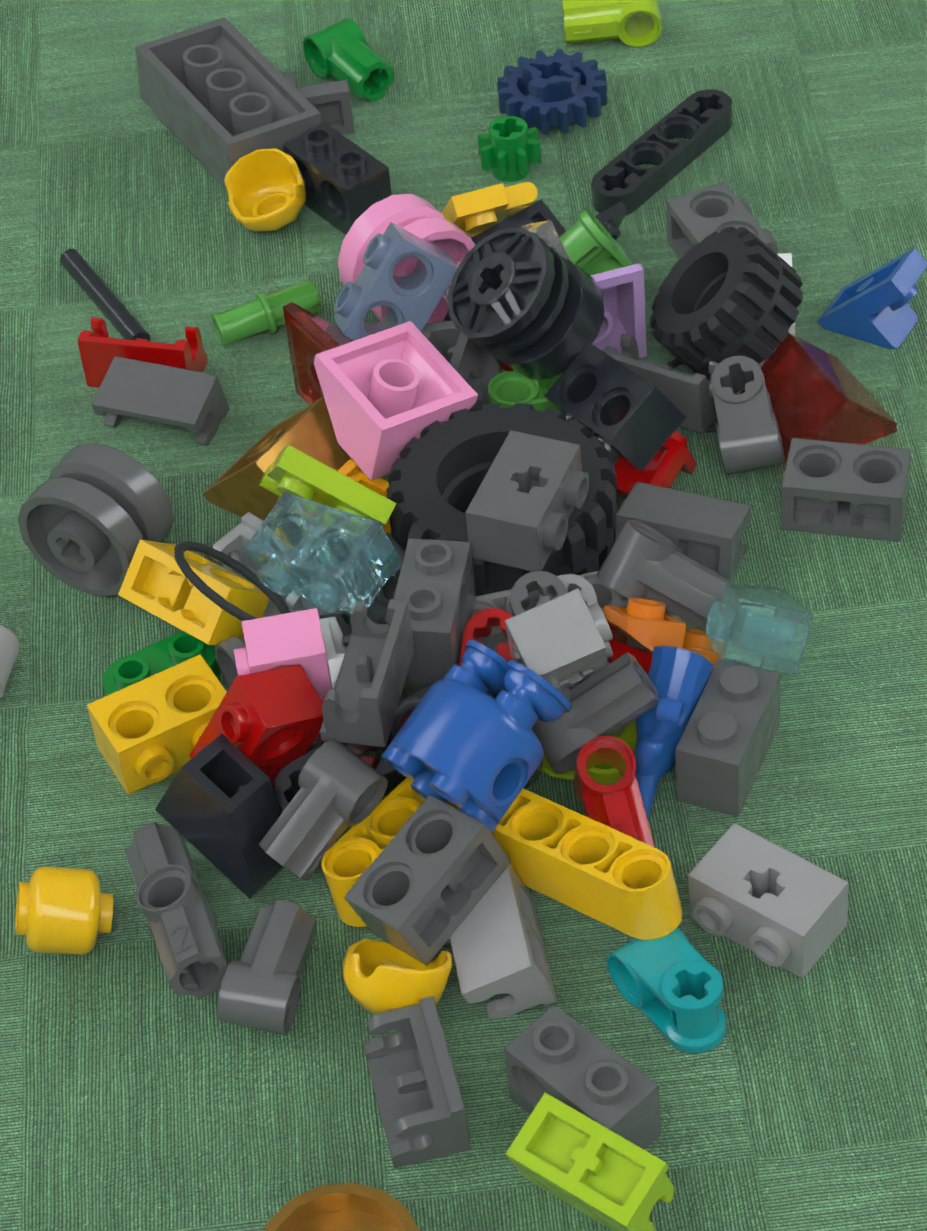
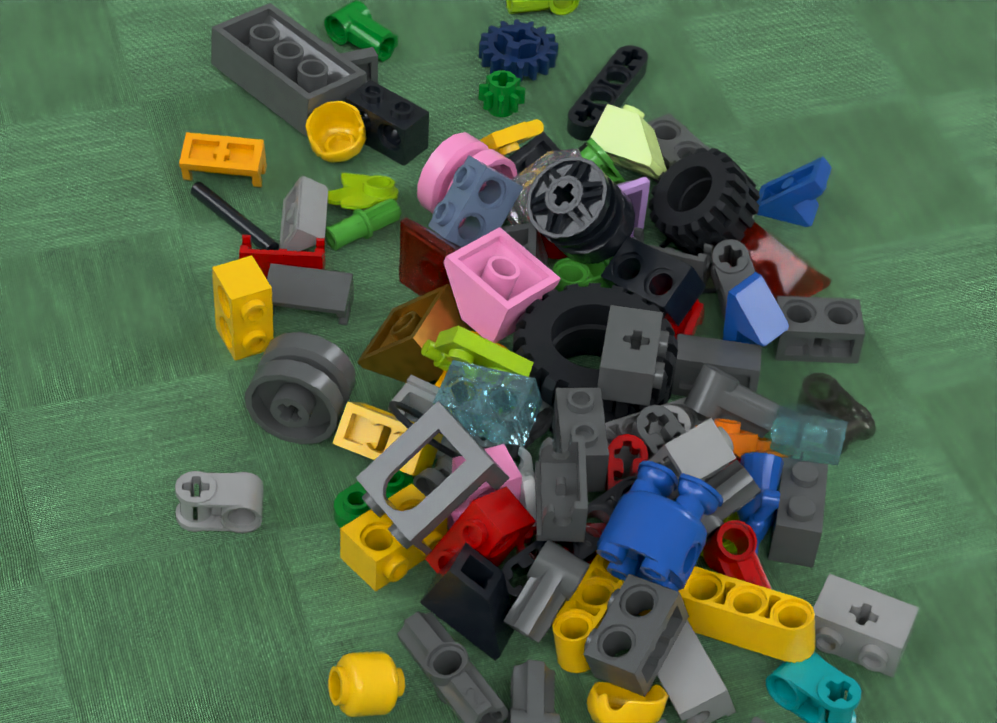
camera: 20 degrees left, 0 degrees up
none -> light orange hinge [179,132,267,188]
none -> yellow brick [212,255,274,361]
none -> light grey slope [279,176,328,251]
none -> lime plate [327,173,399,210]
none -> panel [356,401,510,555]
none -> yellowish green slope [590,104,667,180]
none -> slope [722,272,789,347]
none -> clear smoke piece [794,373,876,456]

